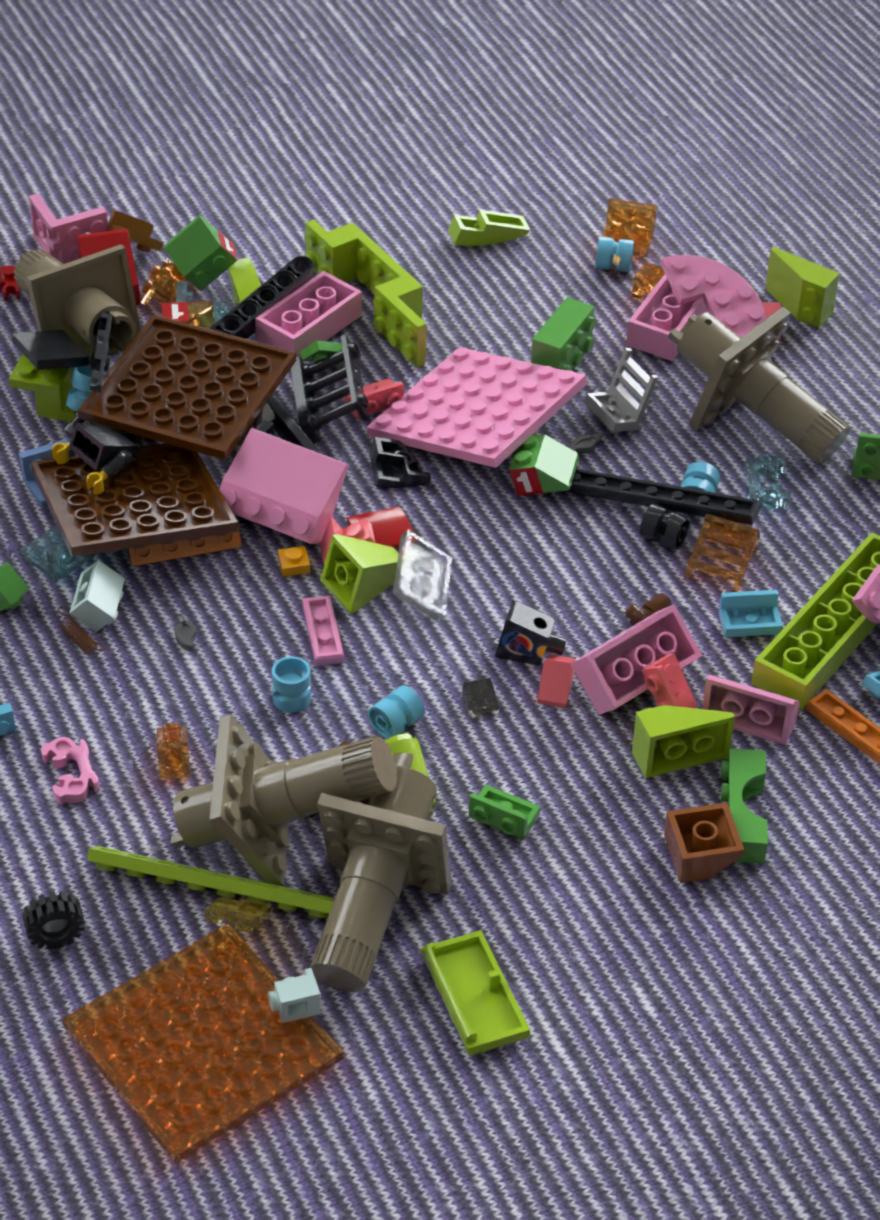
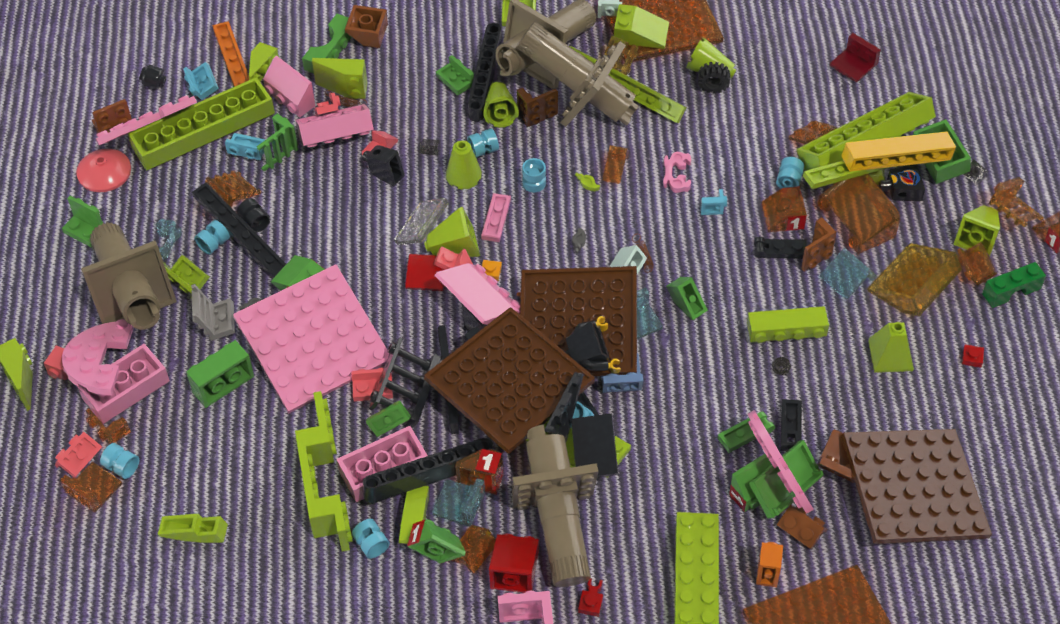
camera: 155 degrees left, 10 degrees up
dark orange bracket [106,210,163,253] -> none
black slope [369,437,431,488] -> none
reddish brown arm [625,593,672,625] -> none
none -> coral bracket [55,432,102,478]
none -> lime bracket [163,255,210,298]
none -> lime slope [249,42,279,82]
none -> bright green plate [257,113,299,171]
none -> medium azure wheel [352,519,390,559]
none -> lime cone [446,140,482,190]
none -> black beam [468,22,502,122]
none -> lime piece [575,172,600,191]
none -> lime slope [614,4,669,49]
none -> lime cone [686,37,737,79]

